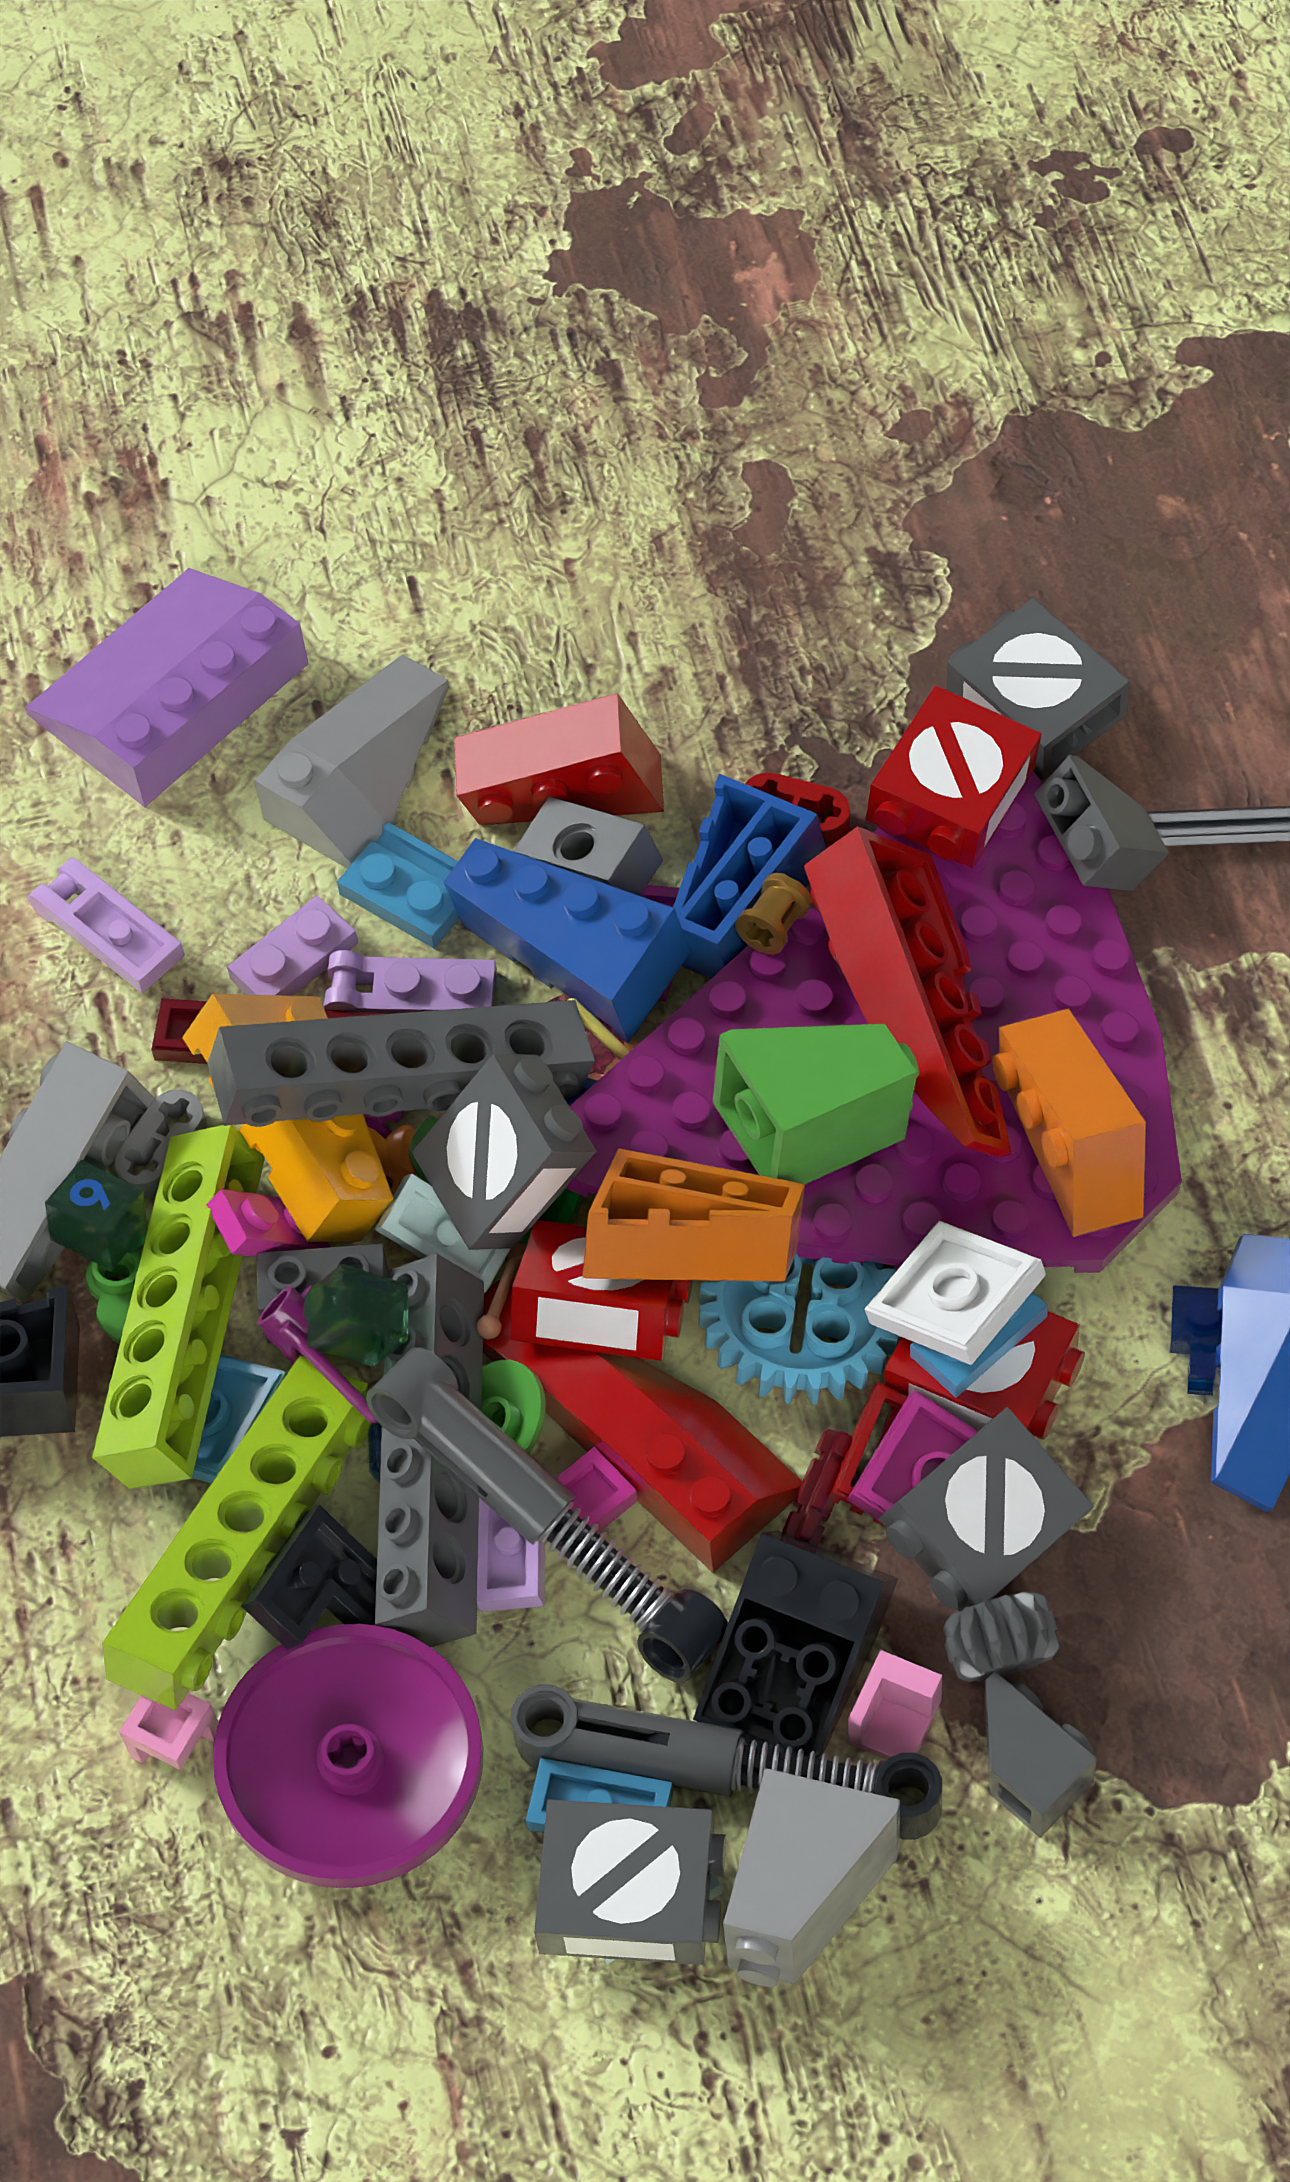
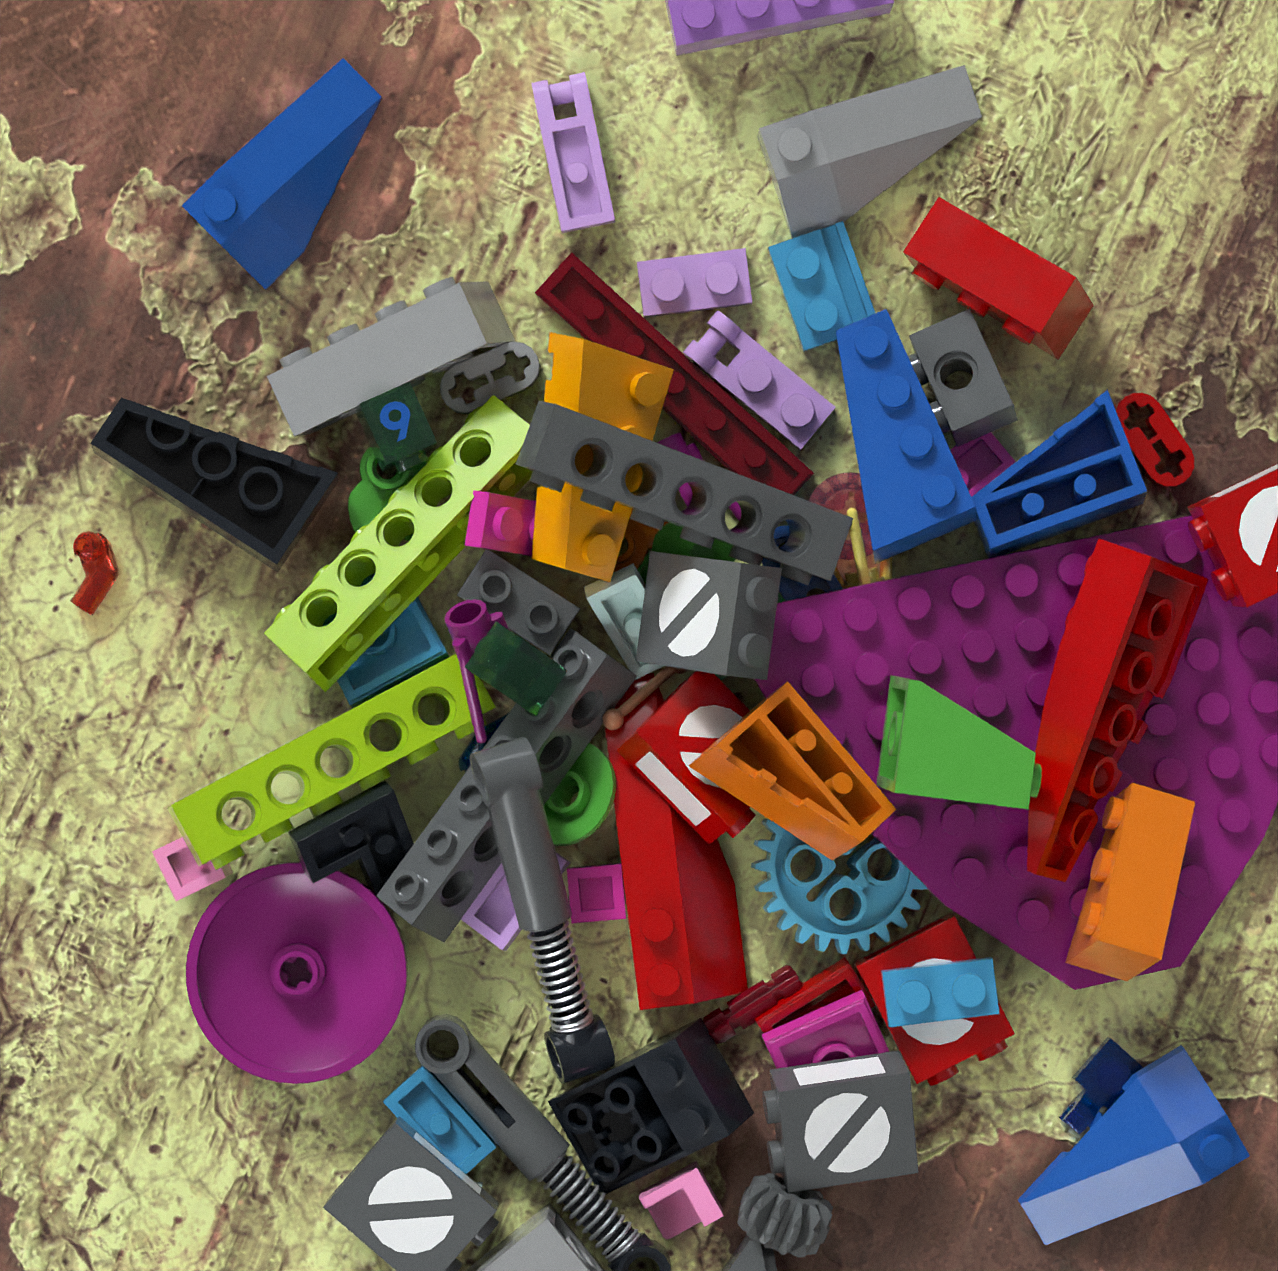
camera: 35 degrees right, 30 degrees up
pearl gold bush [735,873,812,955] -> none
white tile [864,1221,1046,1365] -> none

